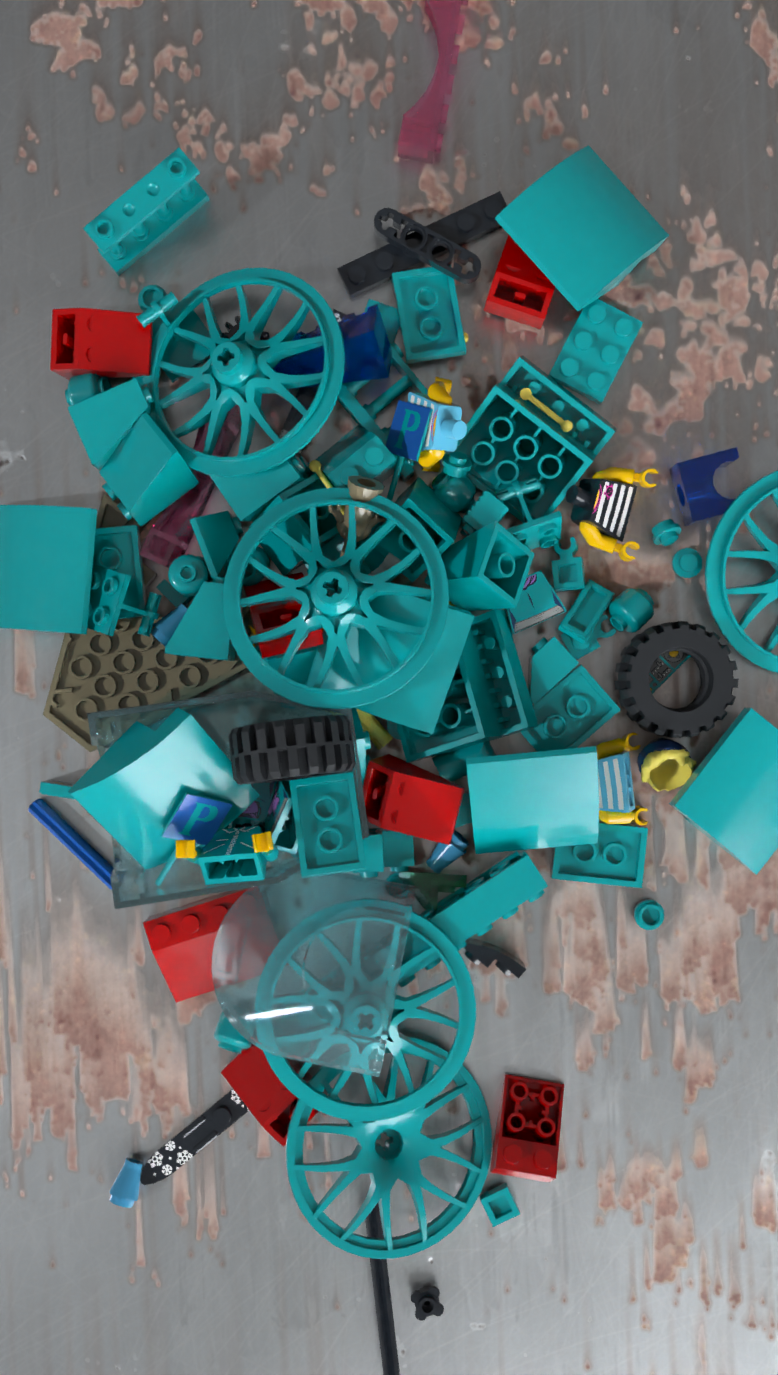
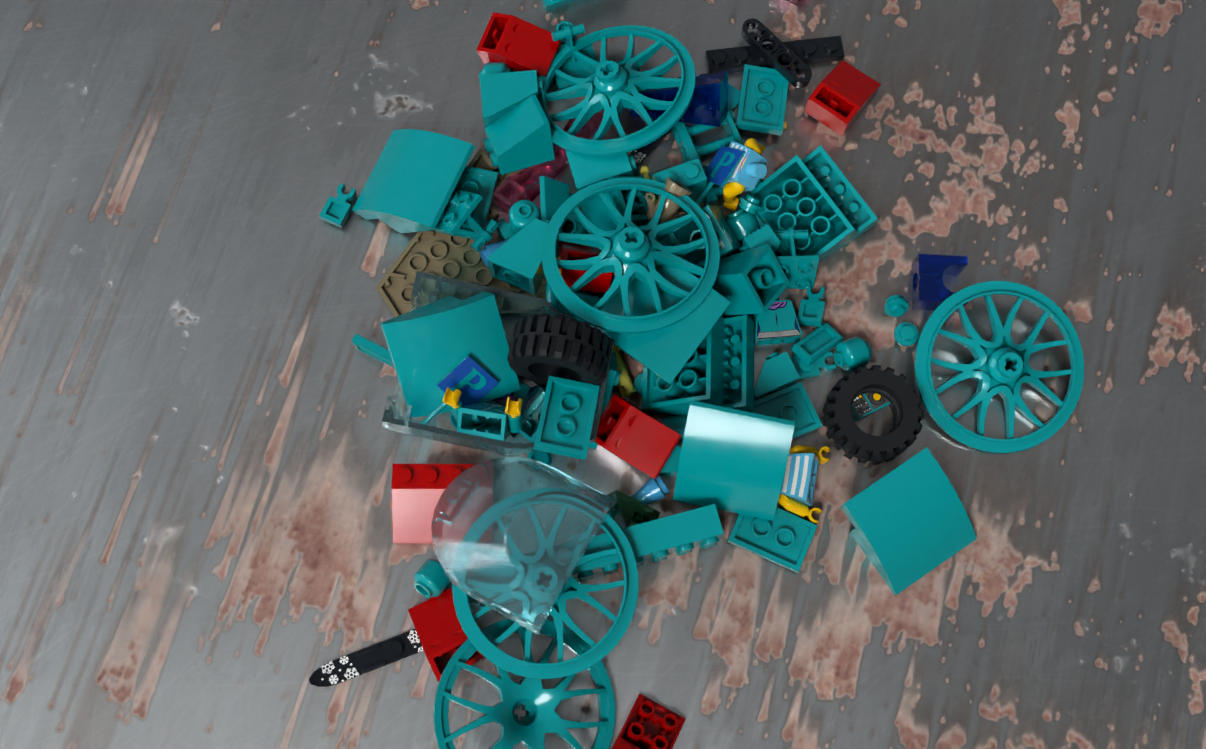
camera: 20 degrees right, 15 degrees down
blue axle [28,798,123,890] -> none
dark azure cone [109,1158,143,1208] -> none
teal brick [353,828,415,878] -> none
black slope [464,938,526,979] -> none
teal slope [495,145,670,311] -> none
light yellow hinge [520,388,573,432] -> none
teal plate [549,299,643,405] -> none
torso [565,467,658,562] -> none
teal plate [634,899,665,930] -> none
light yellow hair [637,738,696,791] -> none

